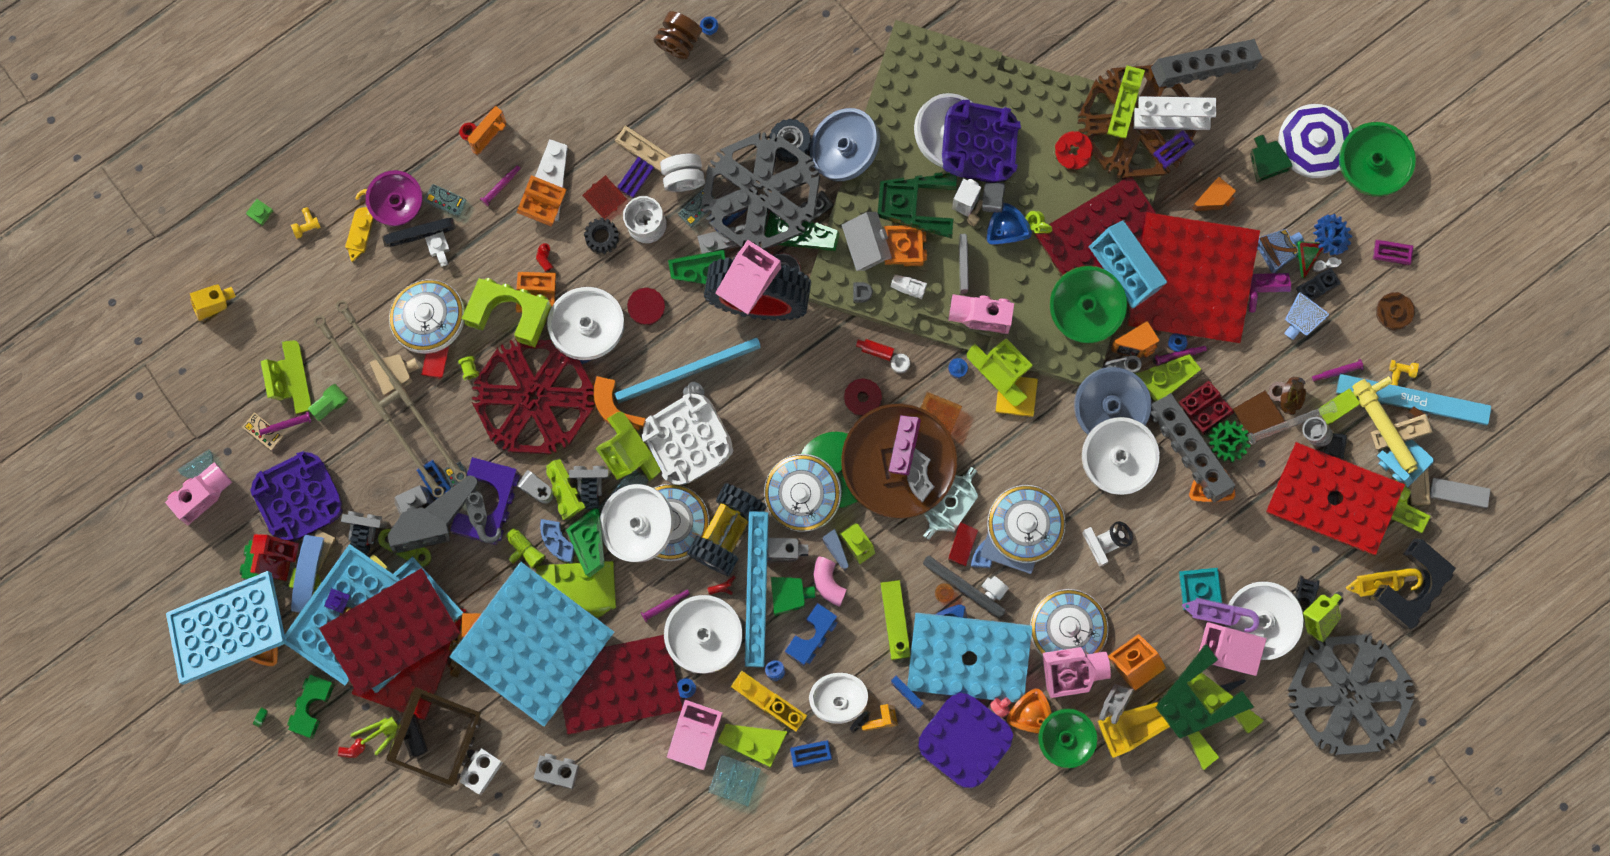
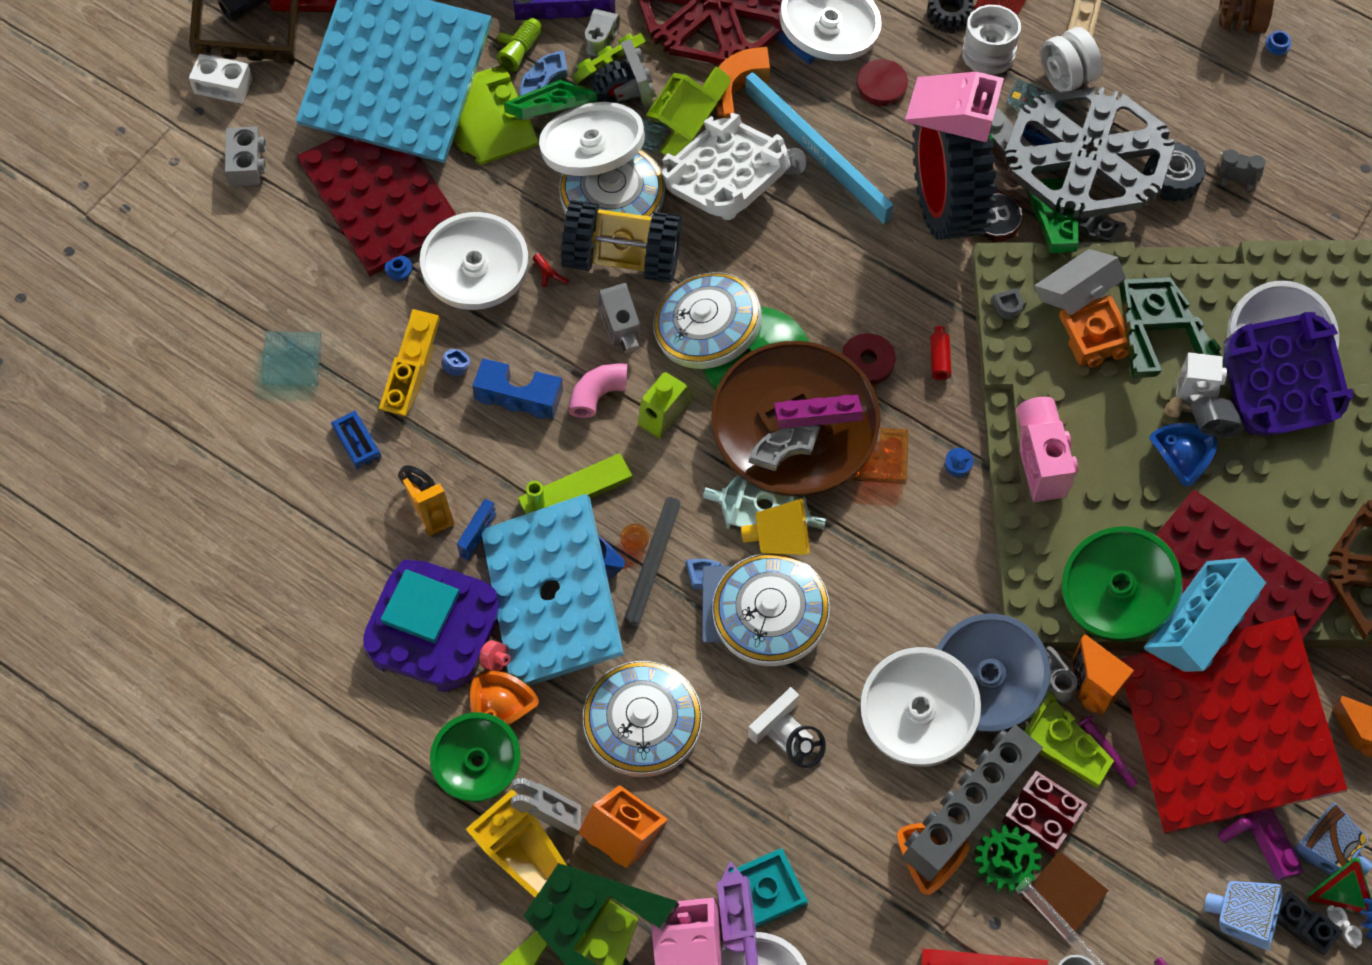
camera: 70 degrees right, 15 degrees down
dark purple tile [617,157,654,198] -> none
magenta piece [641,590,690,623] -> none
bright pink slope [667,700,723,770] -> none
lime wing [718,724,787,768] -> none
medium azure tile [745,511,769,667] -> none
green torso [770,577,815,616] -> none
white dish [809,673,868,724] -> none
sand blue dish [810,108,880,181] -> none
sand blue slope [823,529,848,571] -> none
white hinge [891,275,927,299] -> none
white tile [891,354,910,374] -> none
red slope [948,522,978,567] -> none
light grey tile [959,234,969,294] -> none
lime plate [967,338,1033,406] -> none
white plate [981,576,1009,601] -> none
yellow tile [995,377,1038,417] -> none
lime plate [1026,211,1052,233] -> none
bright pink brick [1043,647,1111,698] -> none
red plate [1055,131,1094,170] -> none
blue plate [1168,333,1188,352] -> none
reddish brown tile [1269,376,1307,415] -> none
none -> teal tile [381,569,460,643]
none -> yellow torso [741,499,810,555]
none -> dark grey piece [1217,149,1266,193]

